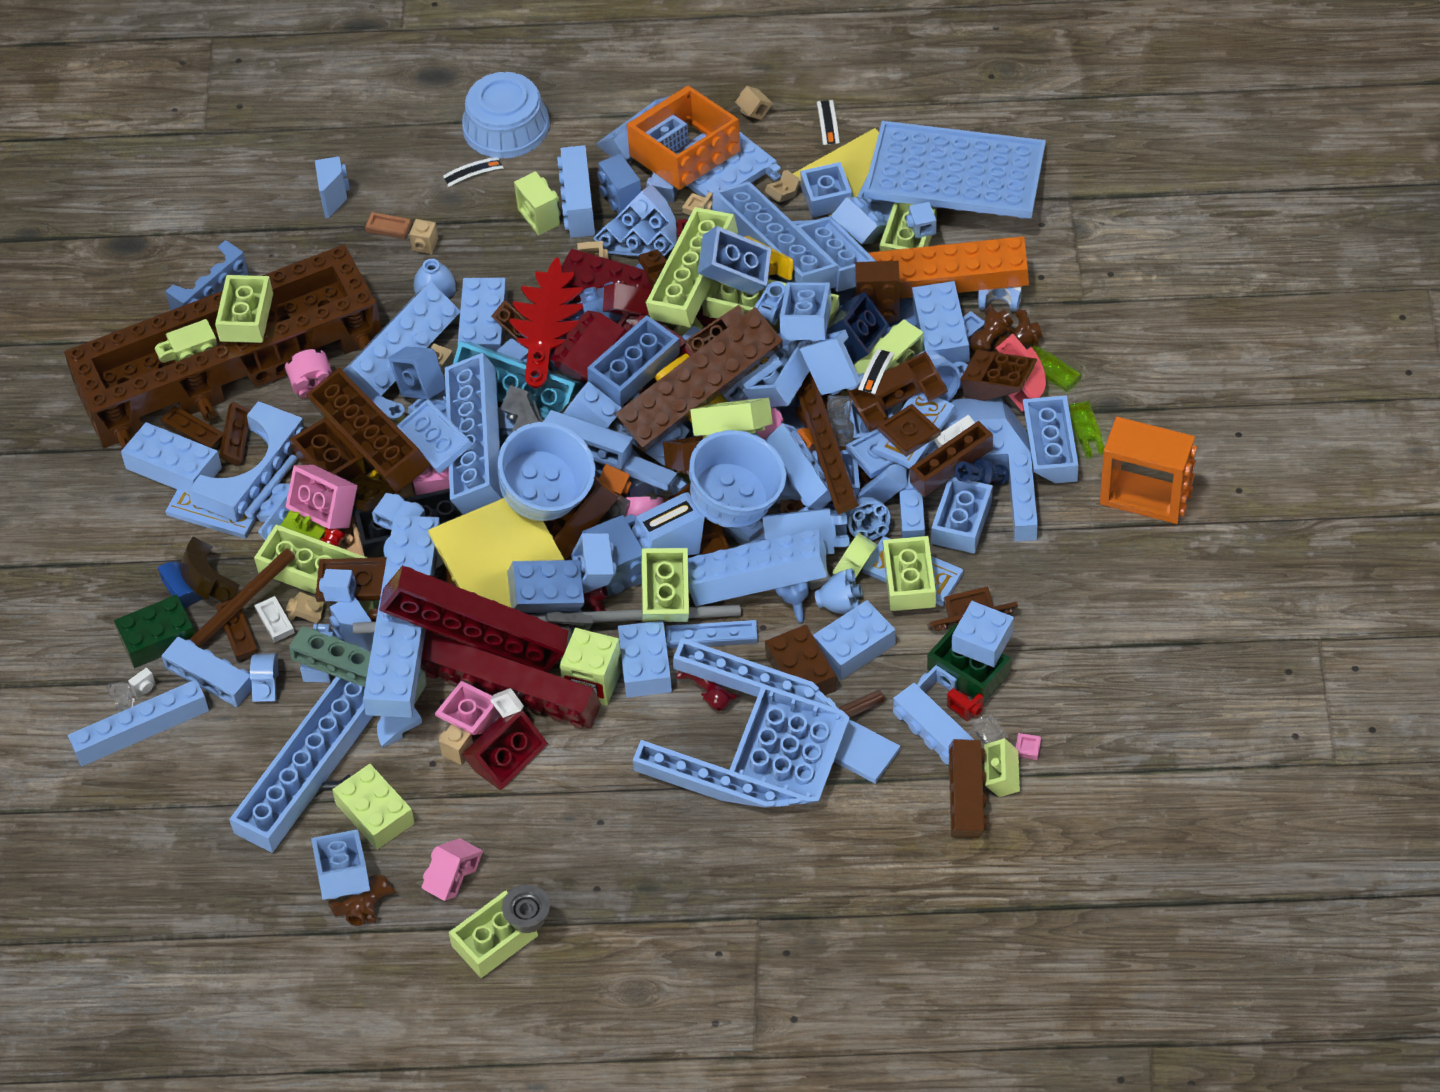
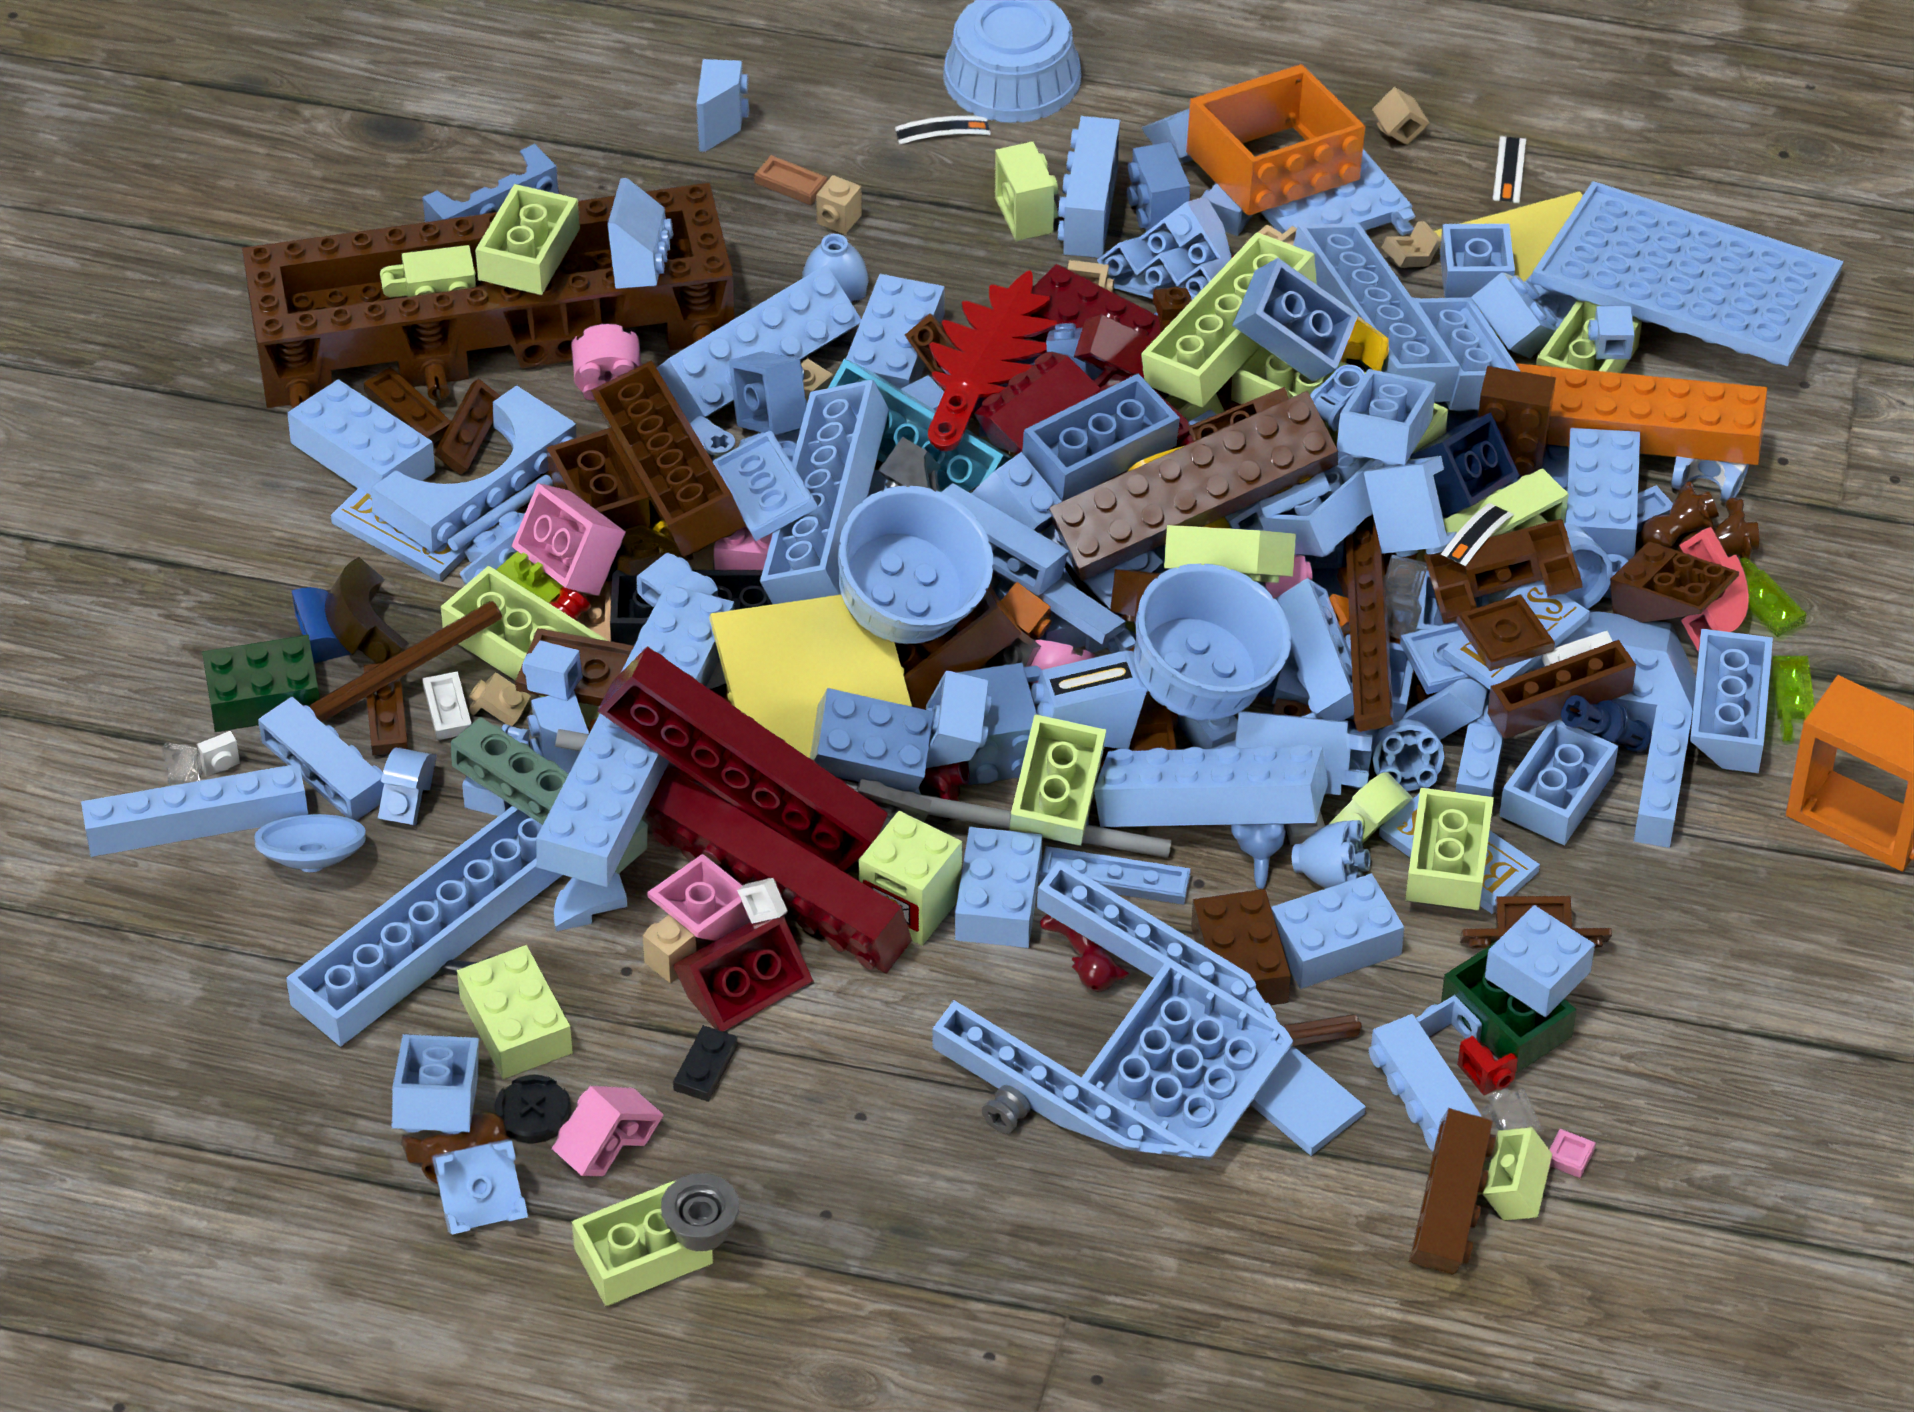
camera: 10 degrees right, 5 degrees down
light blue brick [645,115,689,152] -> none
none -> light blue dish [254,814,366,872]
none -> light blue panel [432,1139,528,1234]
none -> black tile [494,1074,571,1144]
none -> light blue slope [608,178,673,288]
none -> black plate [673,1025,738,1102]
none -> flat silver wheel [982,1085,1030,1134]

